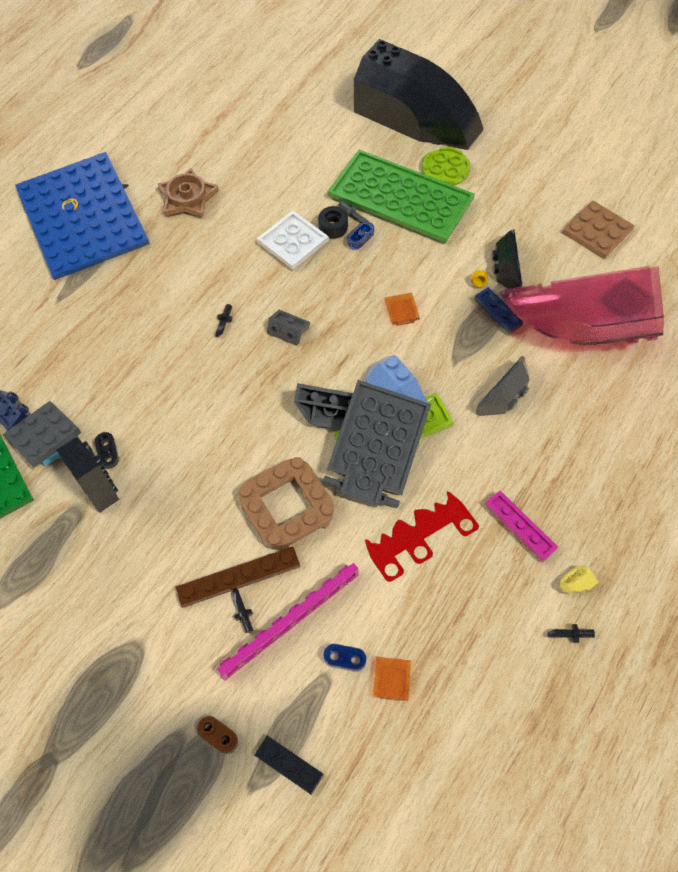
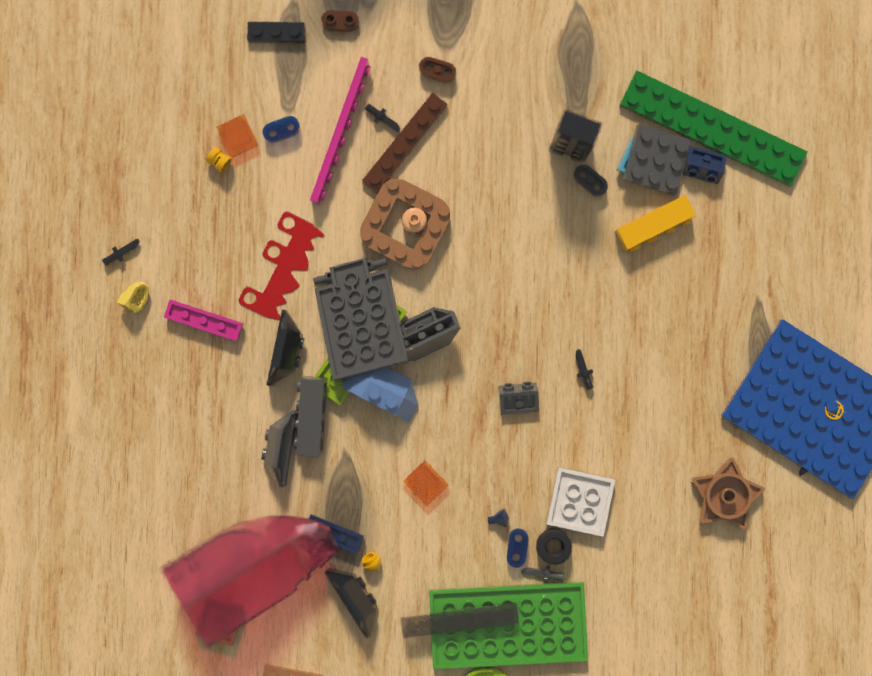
camera: 145 degrees right, 25 degrees up
none -> yellow wheel [205,146,232,173]
none -> black wedge [266,310,305,386]
none -> dark grey brick [294,376,327,457]
none -> clear smoke plate [401,602,519,638]
none -> light nougat head [402,208,427,234]
none -> reddish brown plate [419,57,456,83]
none -> dark blue rock [488,509,509,527]
none -> yellow brick [615,195,696,252]

